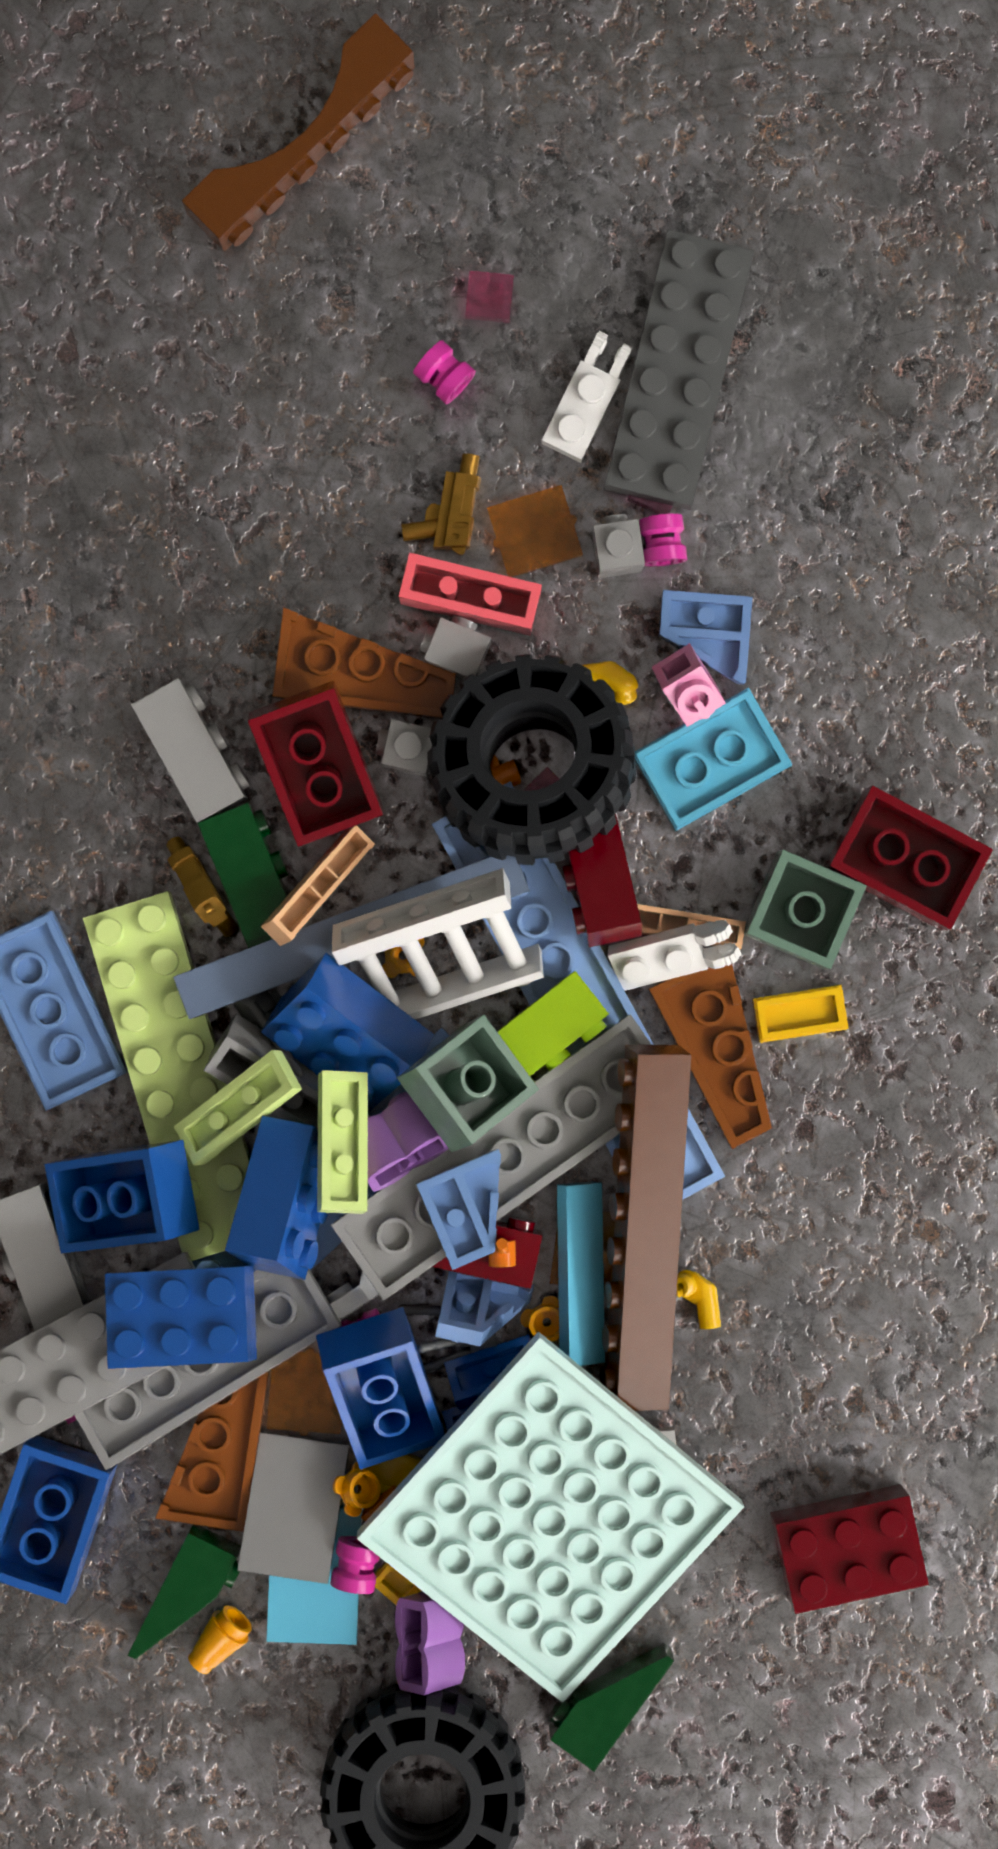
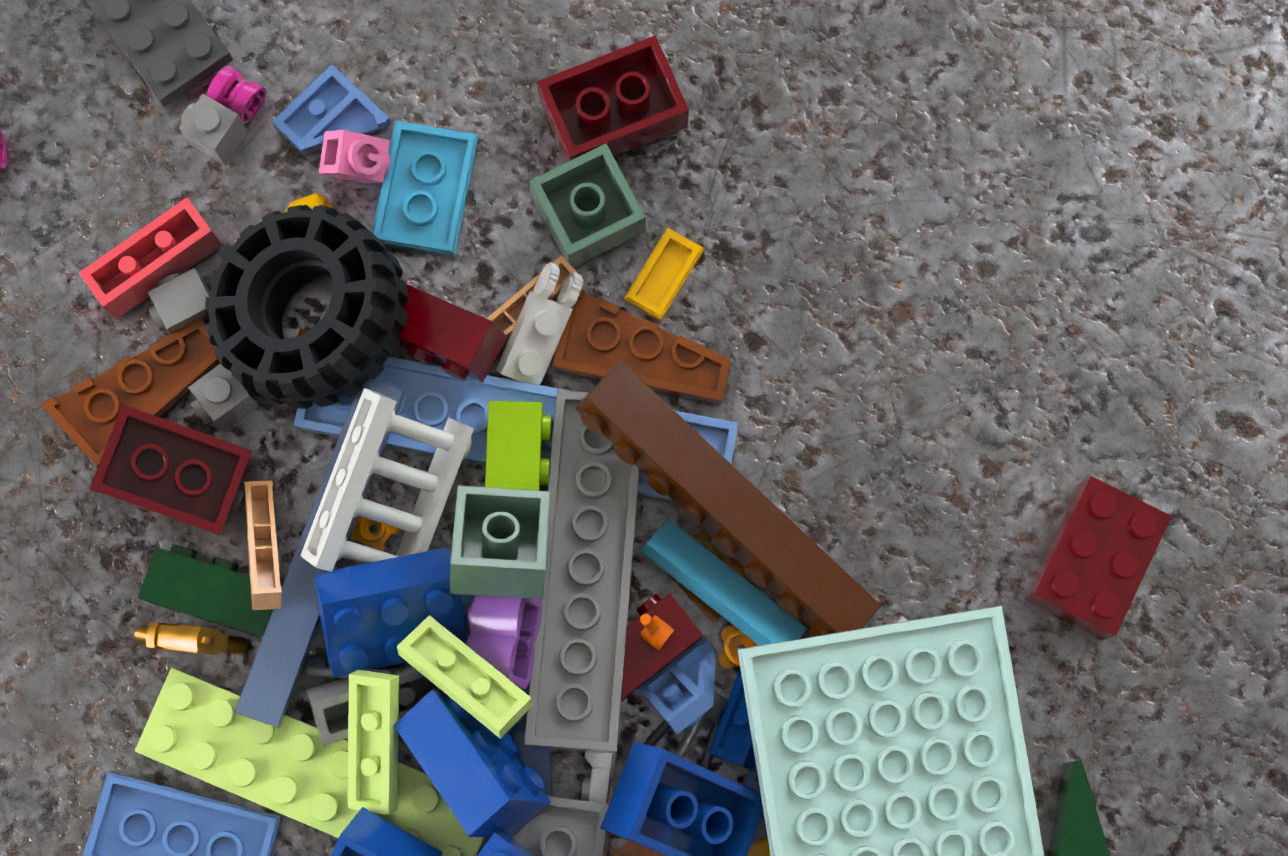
camera: 50 degrees left, 10 degrees down
light grey brick [131,678,250,823] -> none
pearl gold piece [401,453,481,556] -> none
medium blue wing [416,1149,501,1270] -> none
clear orange piece [487,485,583,577] -> none
white hinge [541,331,633,463] -> none
yellow arm [676,1270,721,1329] -> none

